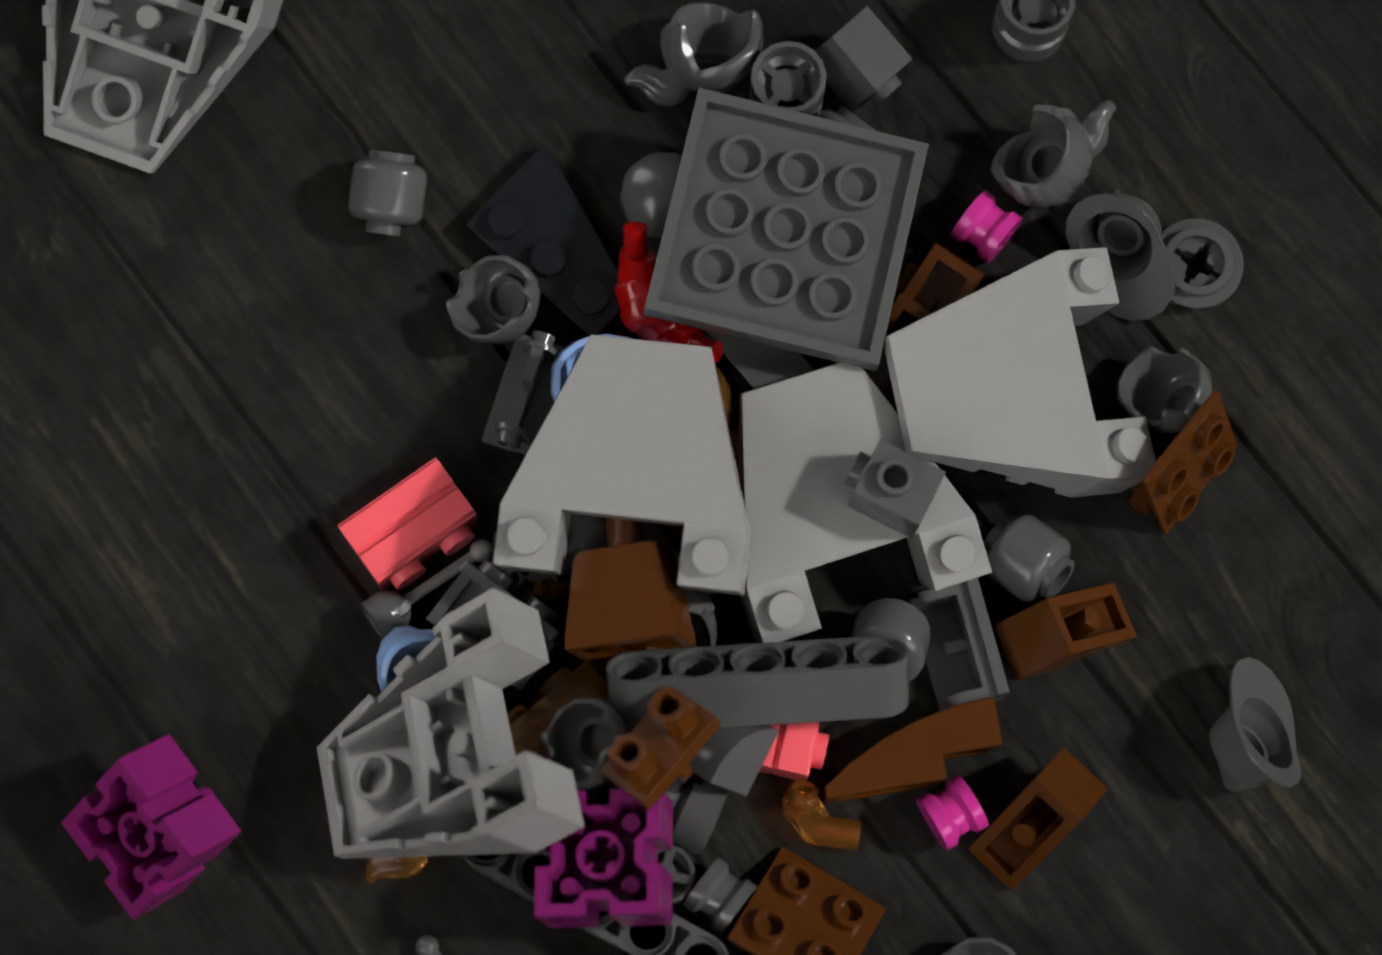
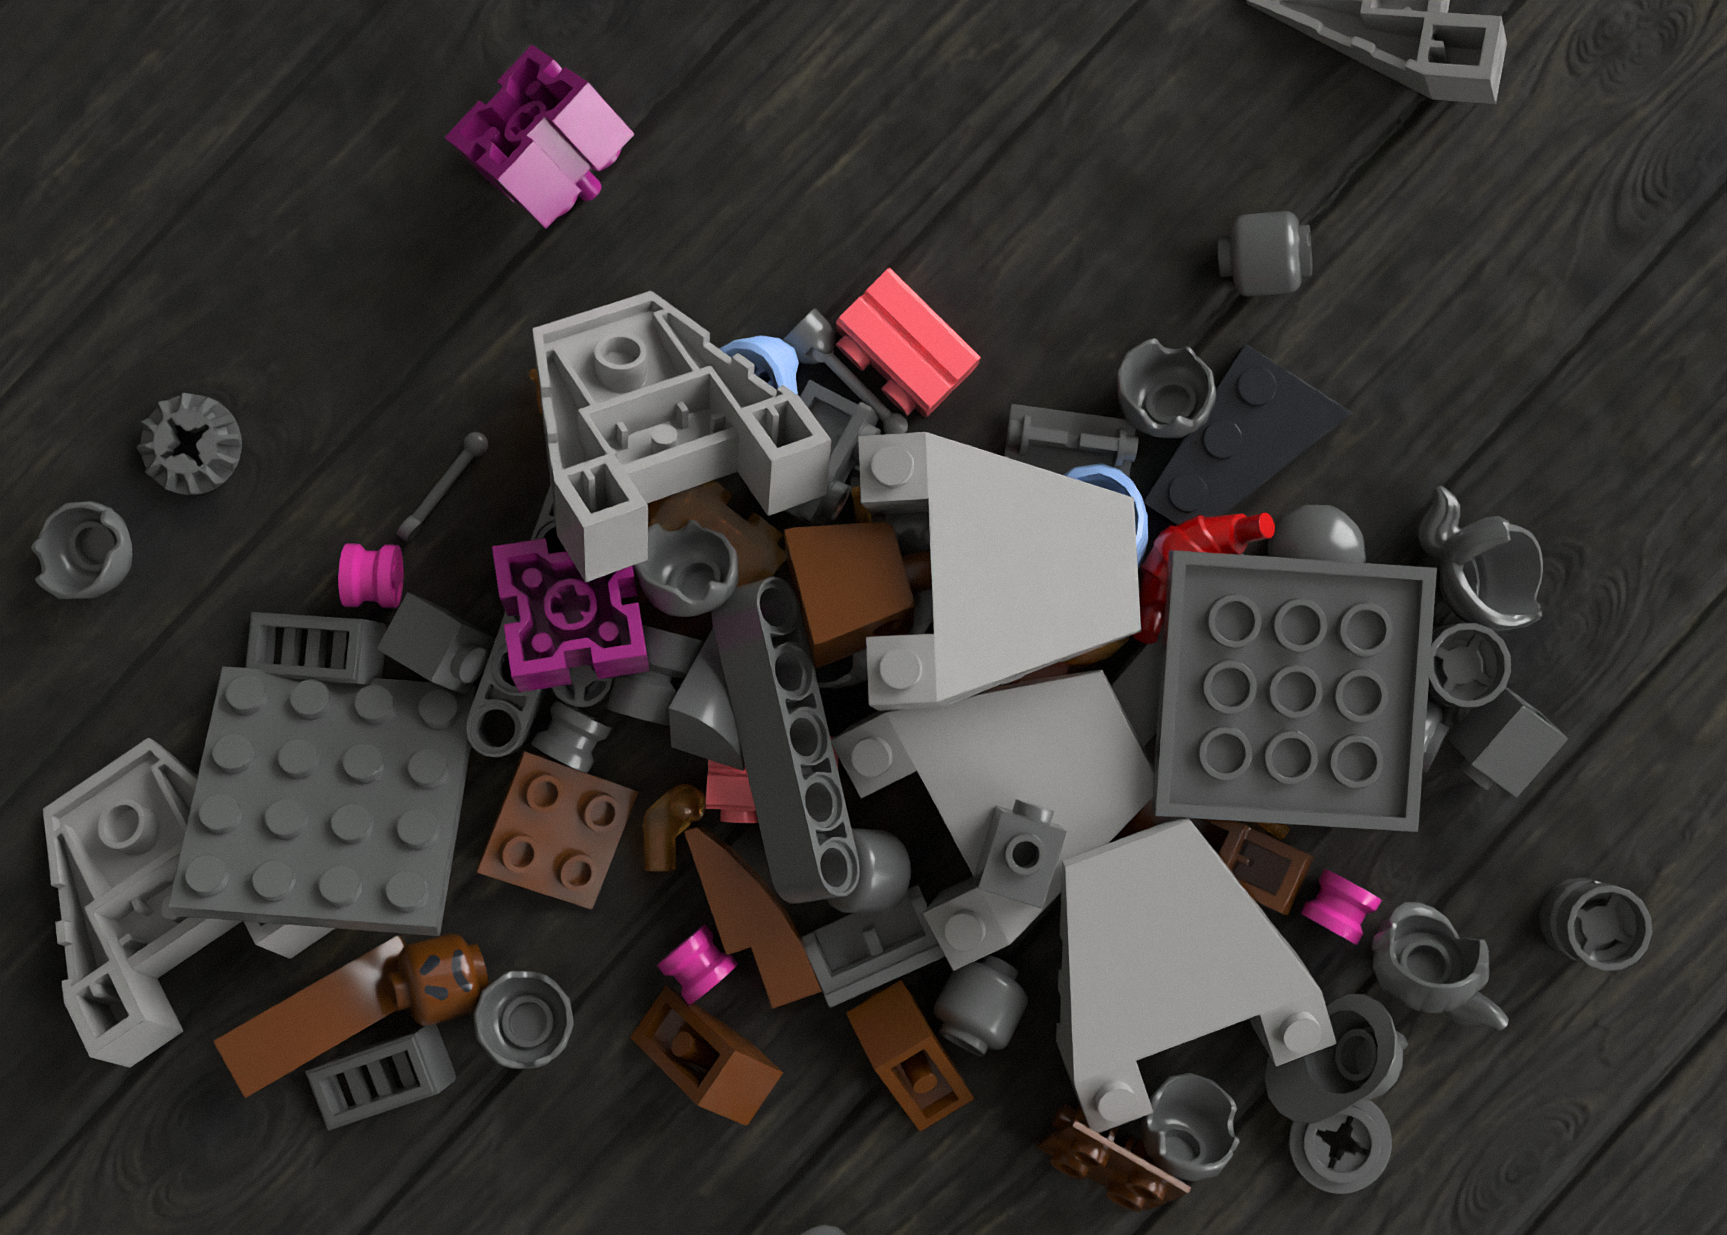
camera: 80 degrees right, 10 degrees up
reddish brown hips [599,686,721,810] -> none

